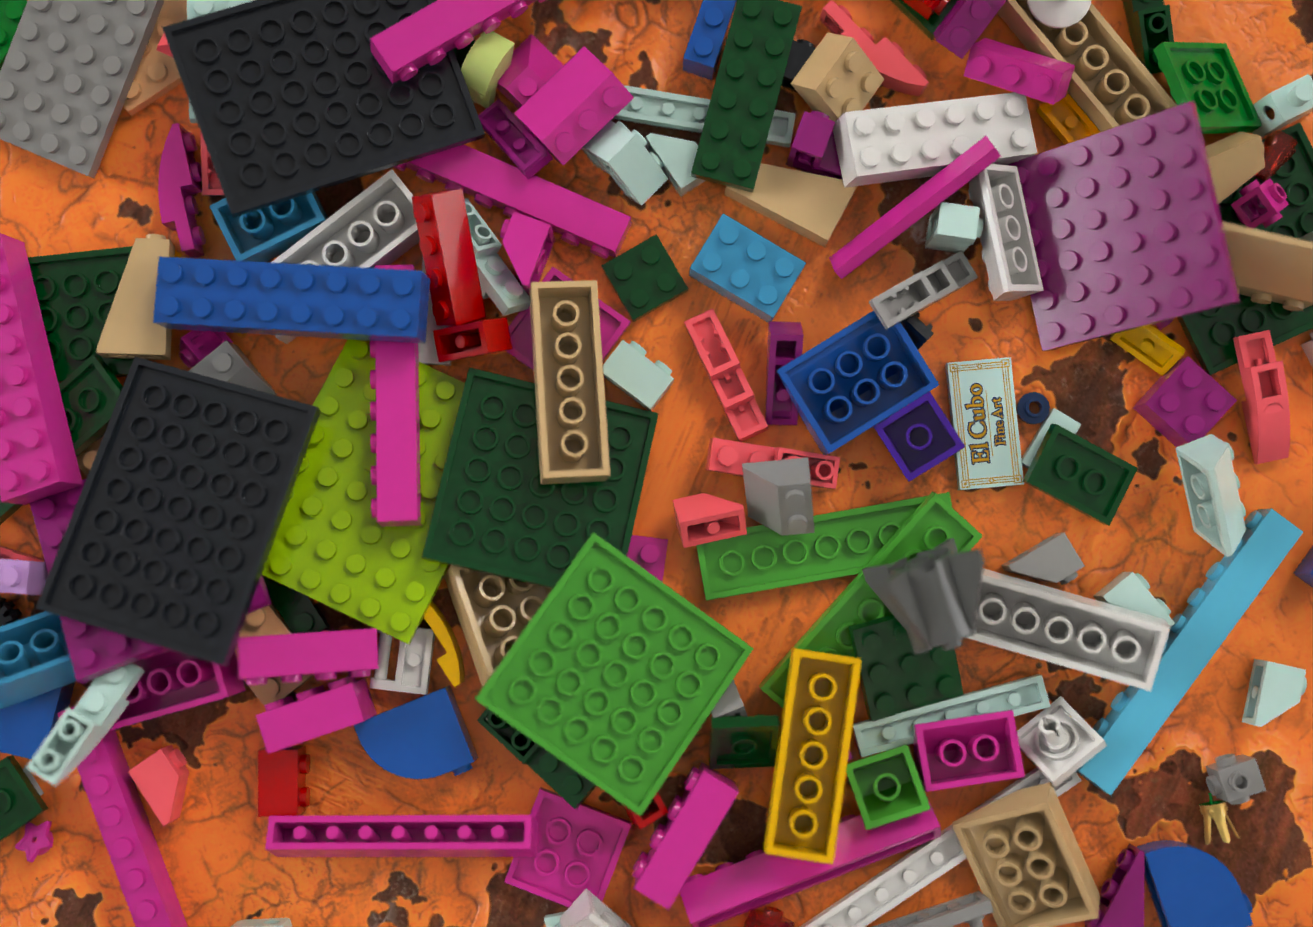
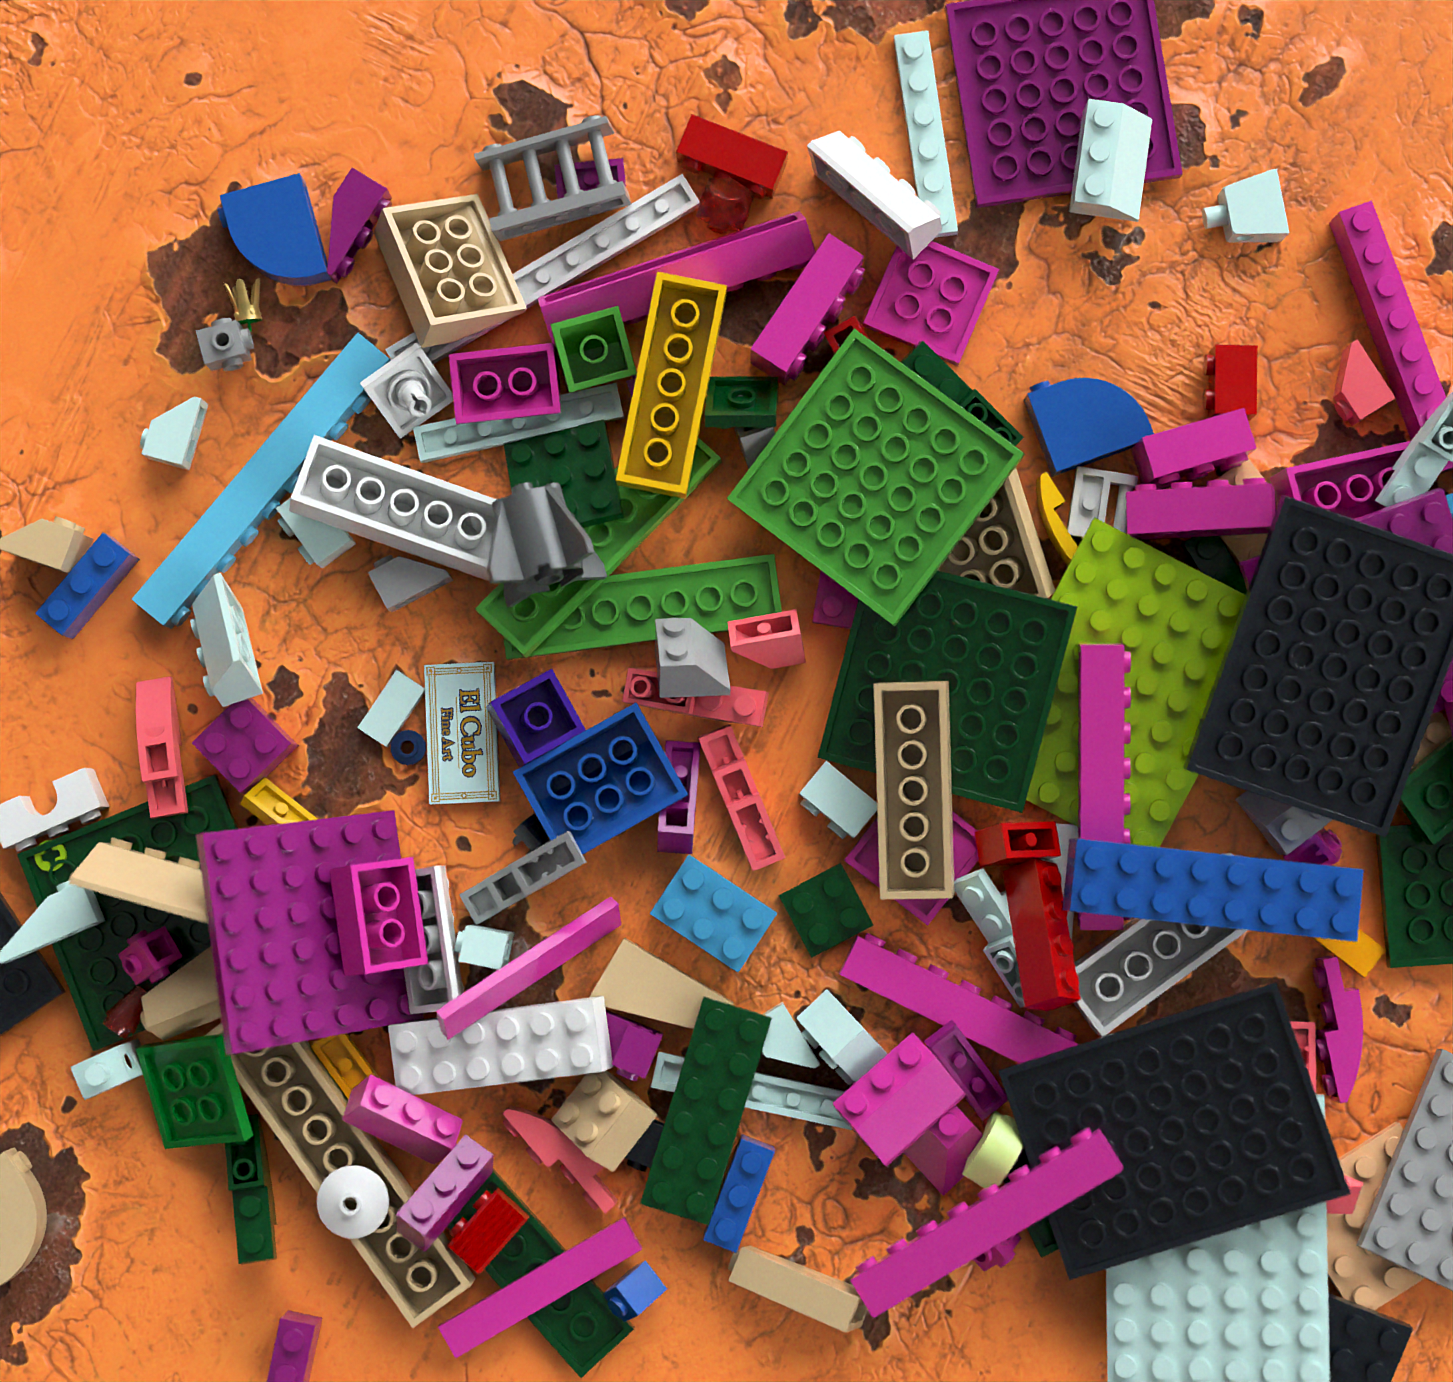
camera: 175 degrees left, 0 degrees up
tan slope [97,234,175,360] -> none
dark azure brick [210,192,328,262] -> none
dark pink brick [265,815,538,857] -> none
dark pink slope [500,211,555,296] -> none
dark green plate [1022,424,1138,526] -> none
none -> dark pink brick [329,857,428,977]

